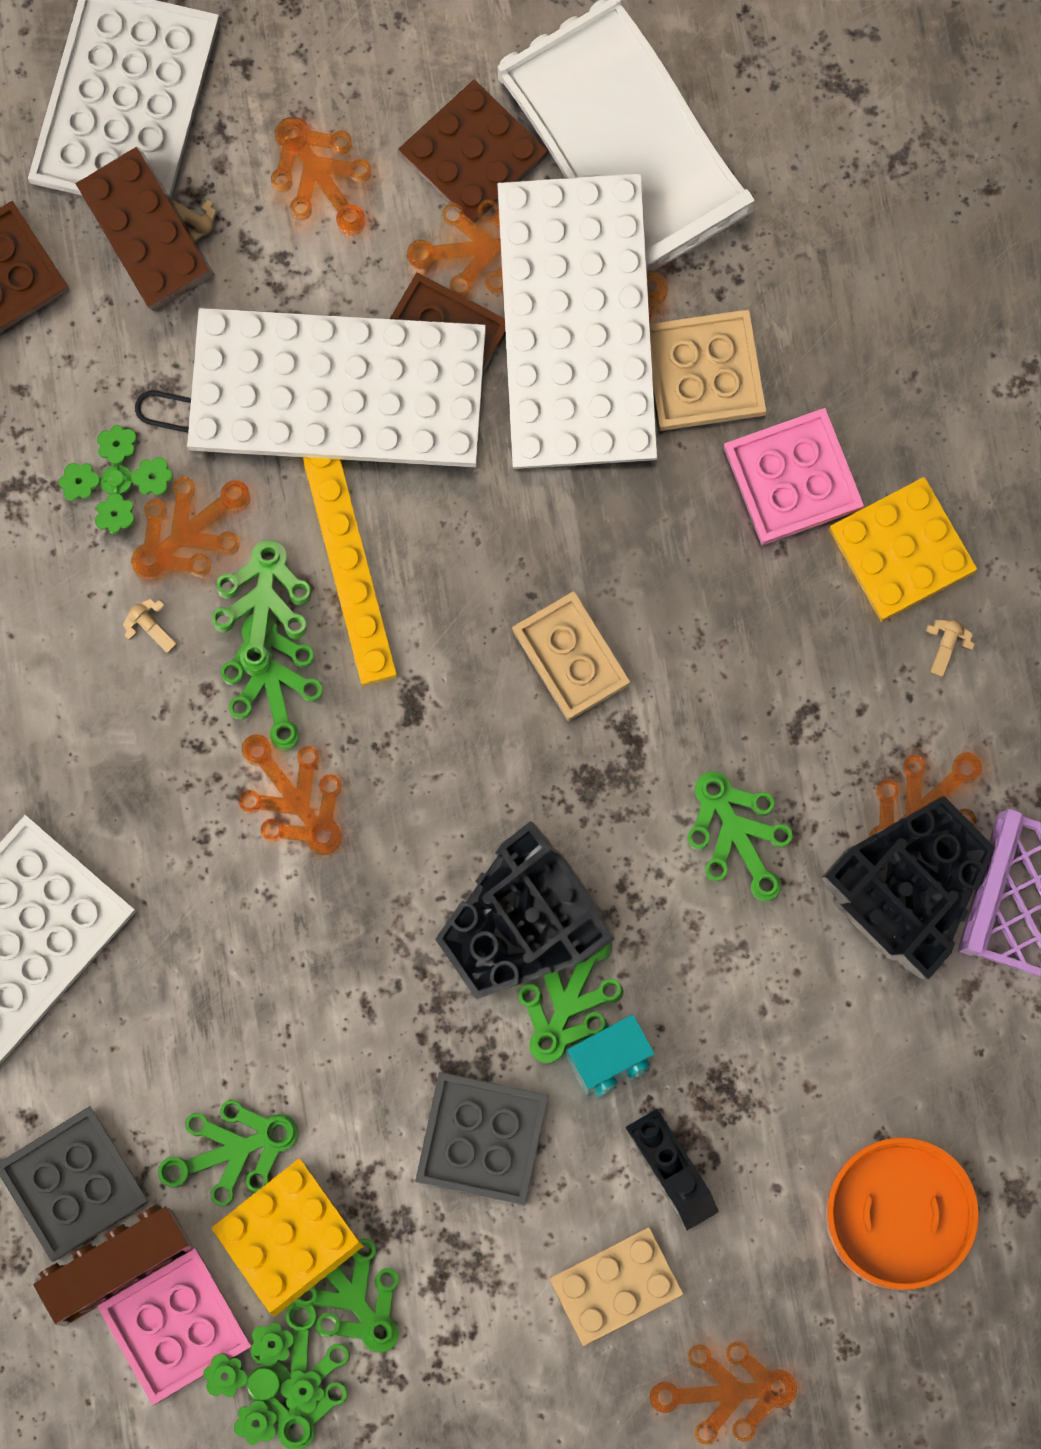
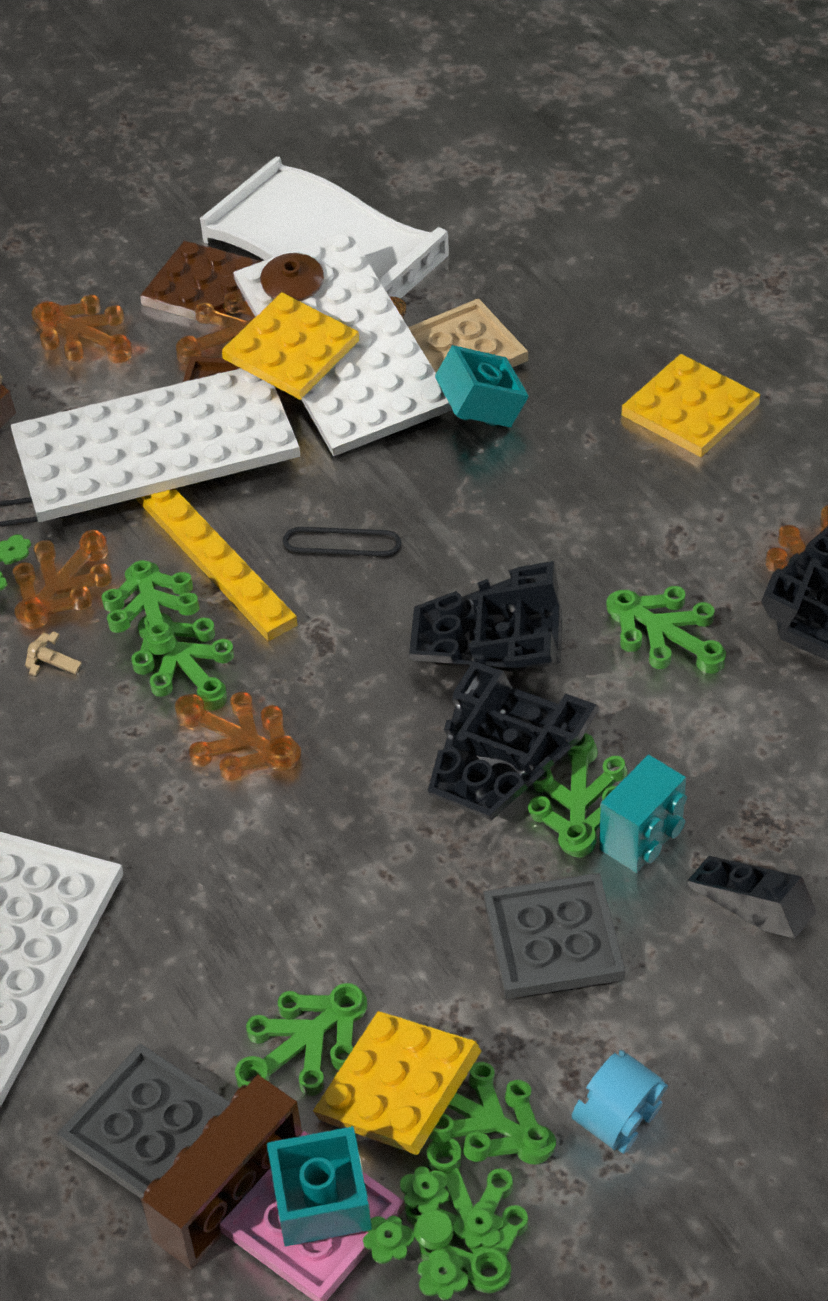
camera: 20 degrees left, 30 degrees down
tan plate [512,591,631,722] -> none
tan plate [549,1227,684,1347] -> none
bright pink plate [723,408,864,546] -> none
tan piece [925,620,975,677] -> none
none -> yellow plate [222,292,359,400]
none -> reddish brown dish [260,253,324,301]
none -> teal brick [267,1126,372,1247]
none -> black piece [283,527,401,556]
none -> black wedge [409,561,563,669]
none -> teal brick [435,345,529,428]
none -> medium azure brick [572,1049,668,1154]

